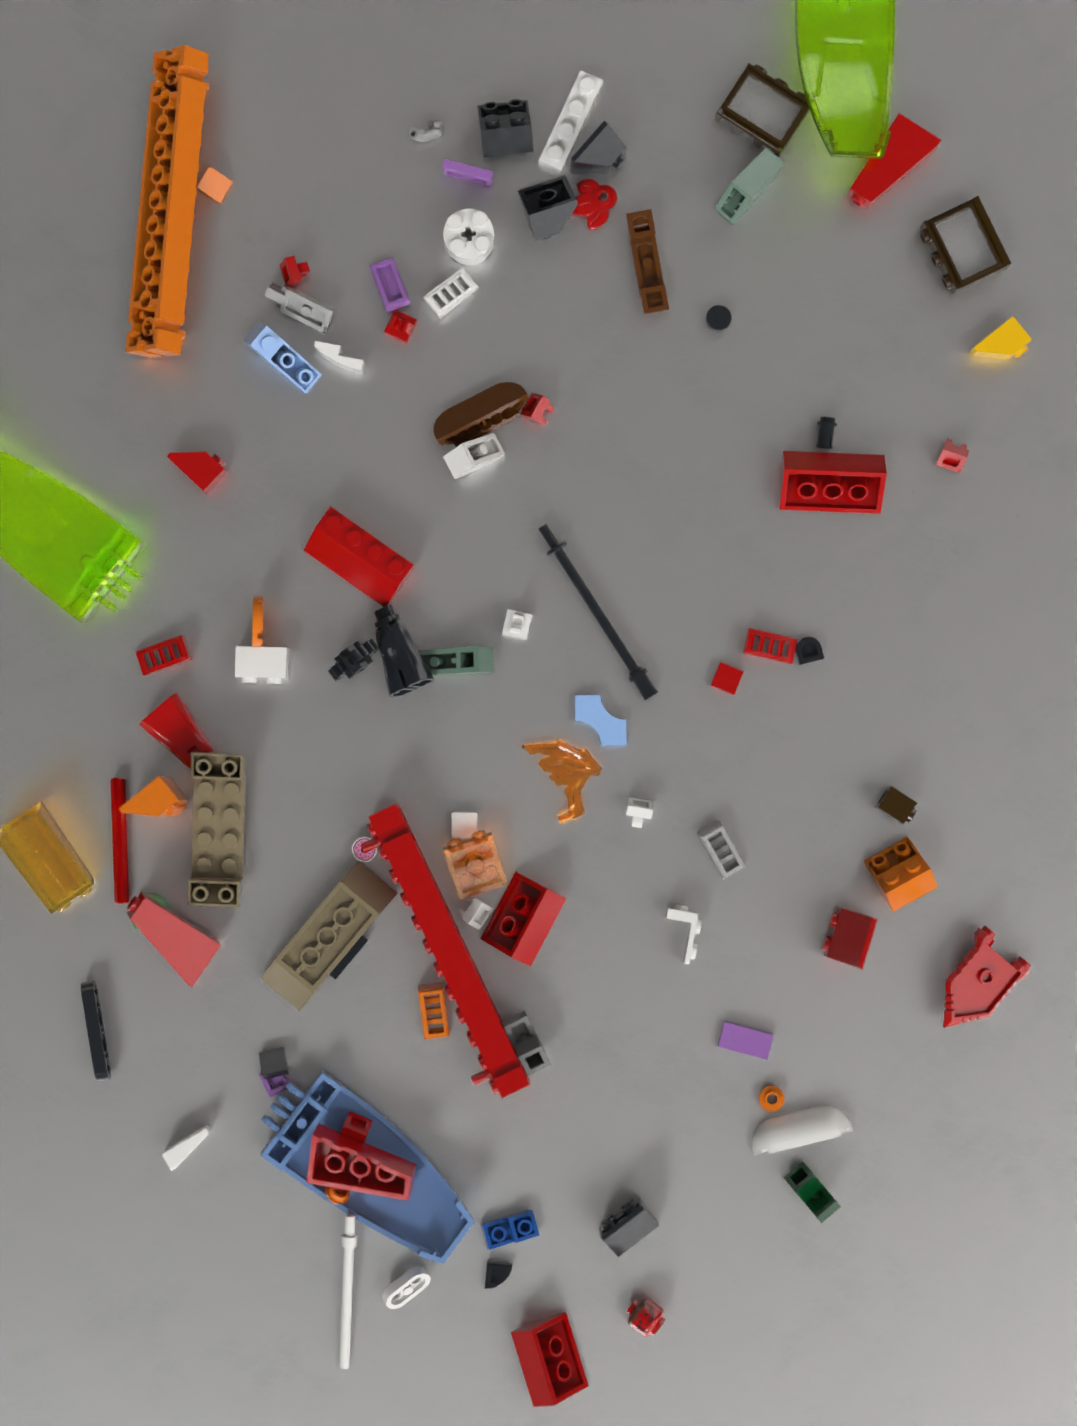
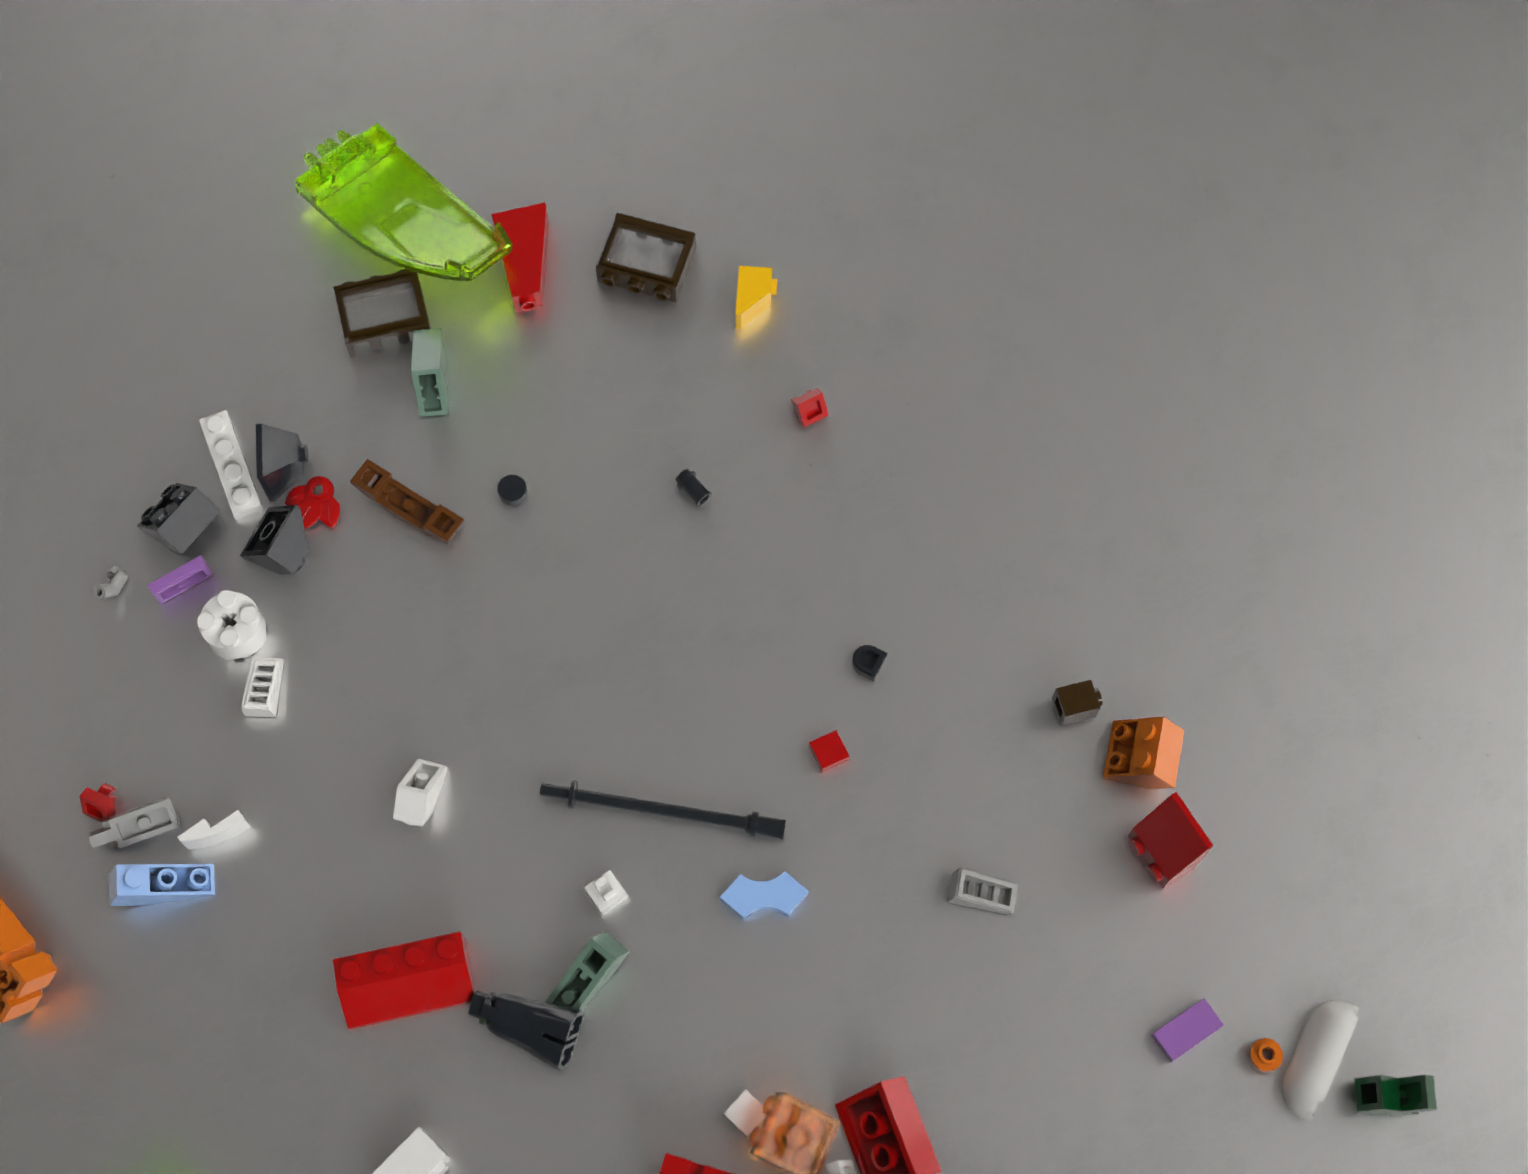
camera: 50 degrees left, 20 degrees down
red slope [167,452,228,494] -> none
orange tile [252,596,263,647] -> none
black gear [328,639,379,681] -> none
medium lavender tile [369,257,410,312] -> none
red tile [384,309,418,344] -> none
reddish brown brick [433,382,528,447] -> none
red tile [520,393,554,424] -> none
clear orange animal [522,739,602,824] -> none
white tile [626,797,653,828] -> none
white bracket [665,904,702,964] -> none
red slope [743,628,798,664] -> none
red slope [779,451,887,514] -> none
shield [943,925,1031,1028] -> none

